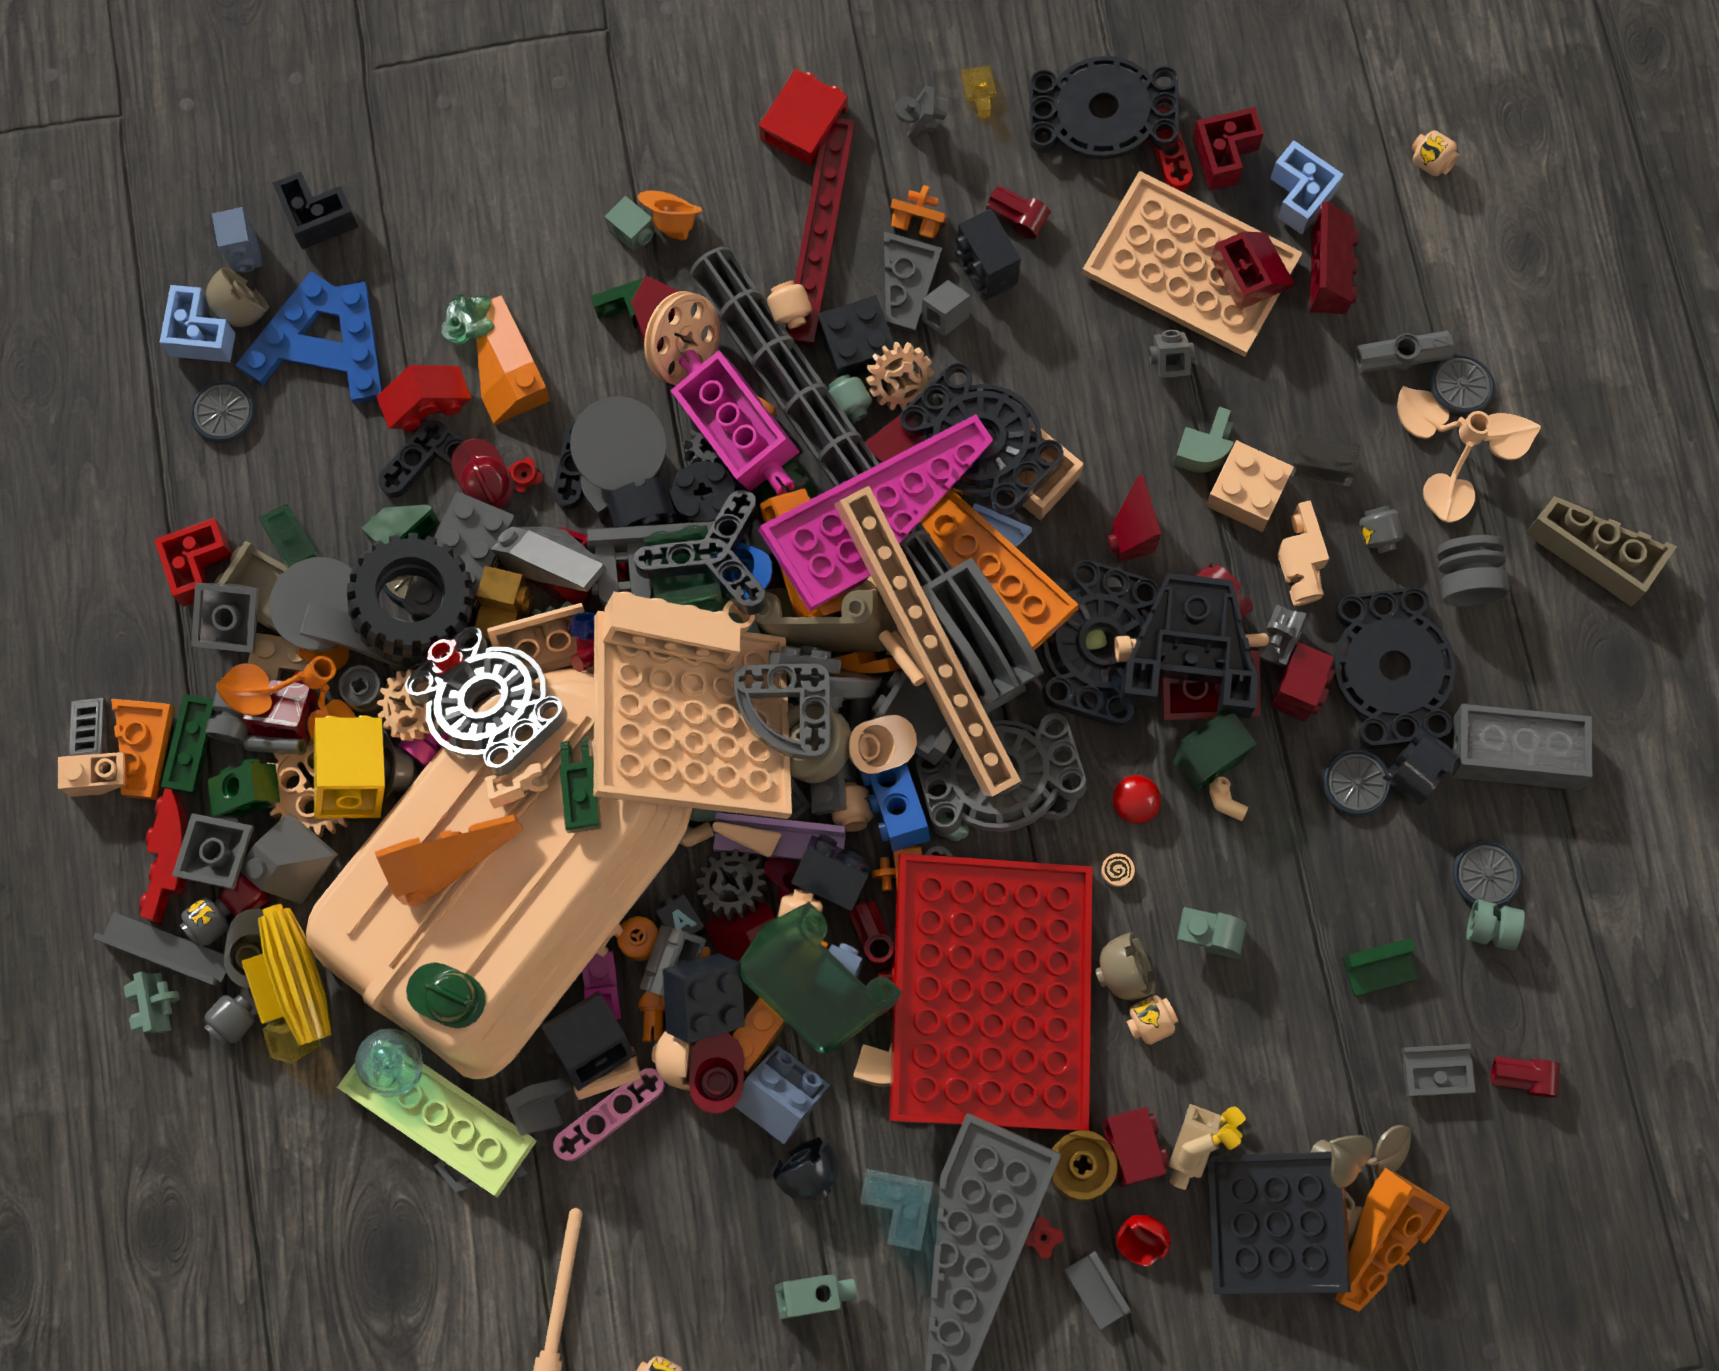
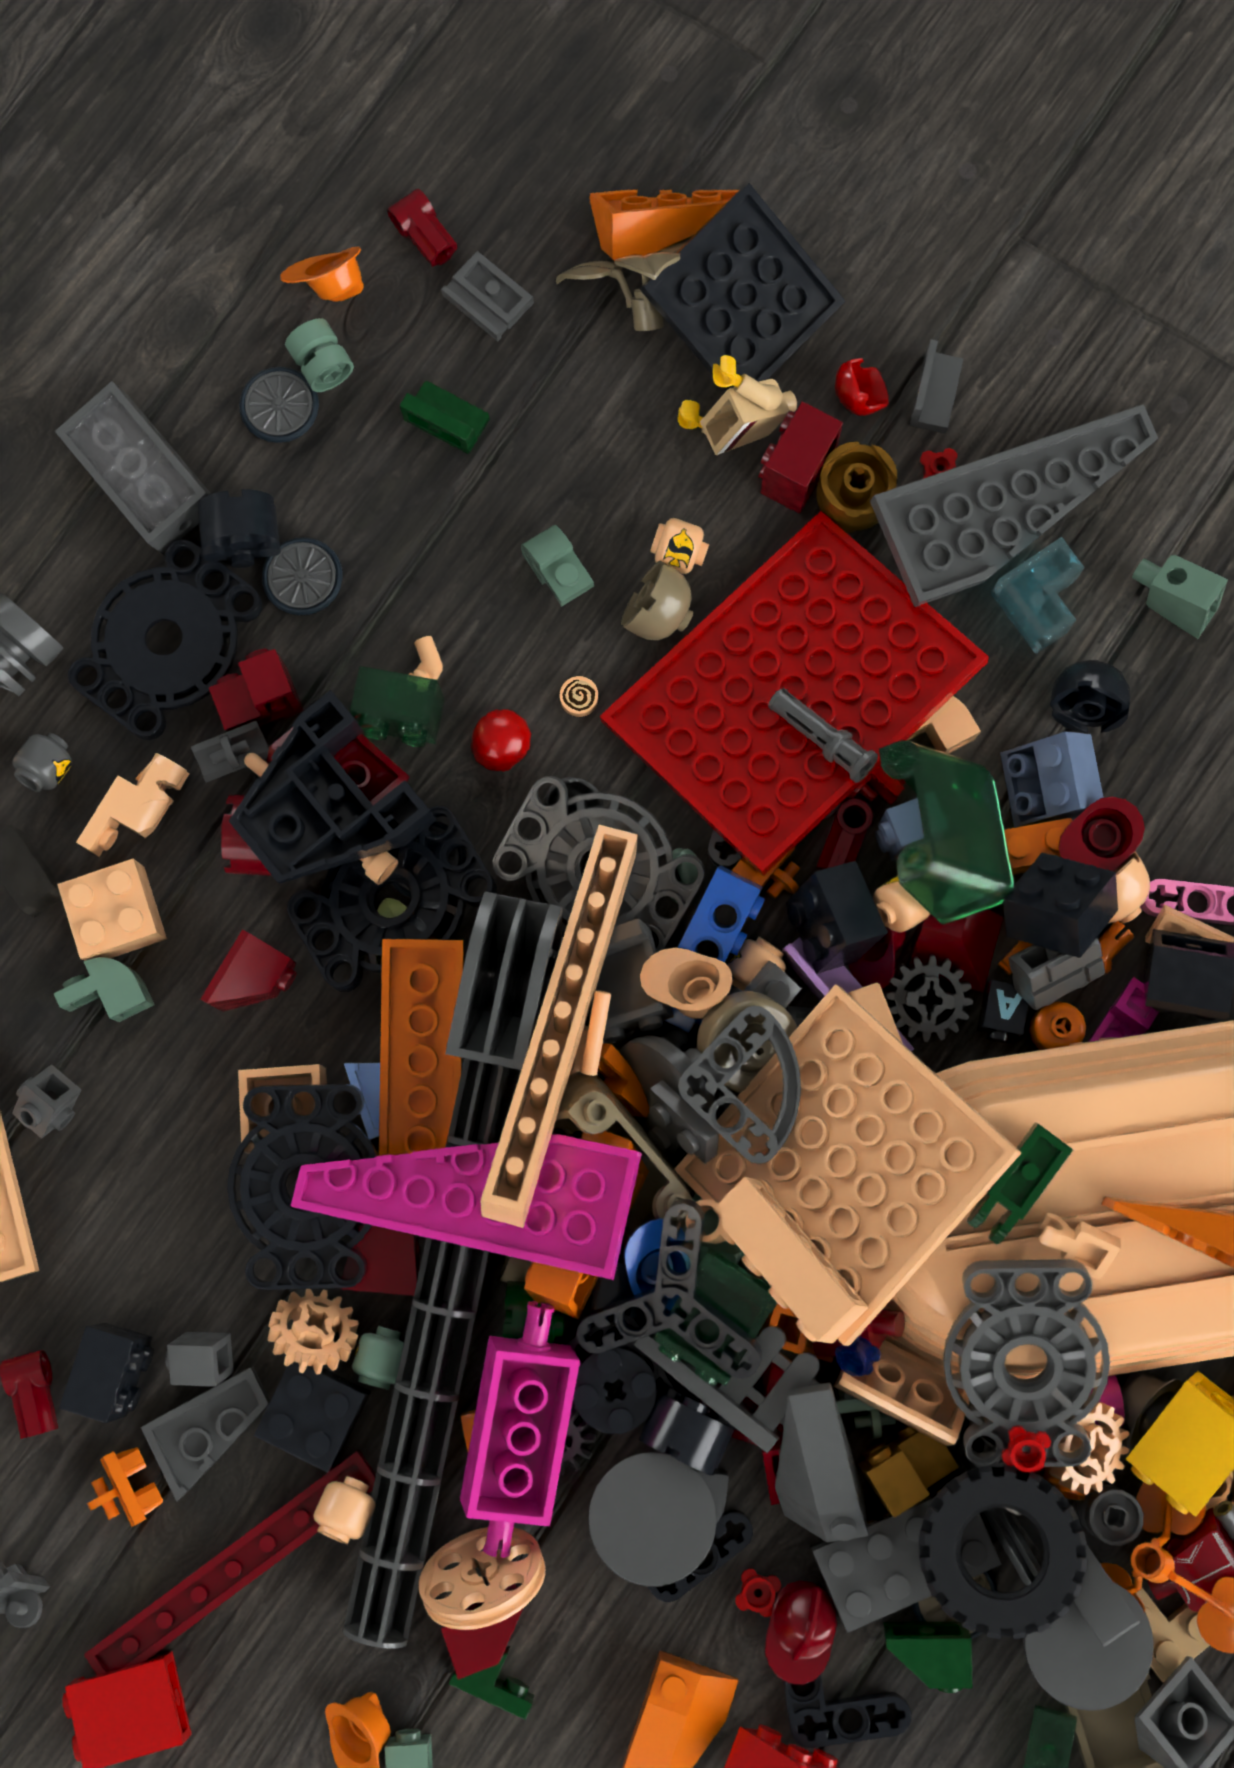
camera: 135 degrees left, 5 degrees up
none -> orange piece [280,246,363,302]
none -> dark grey pin [768,688,878,783]

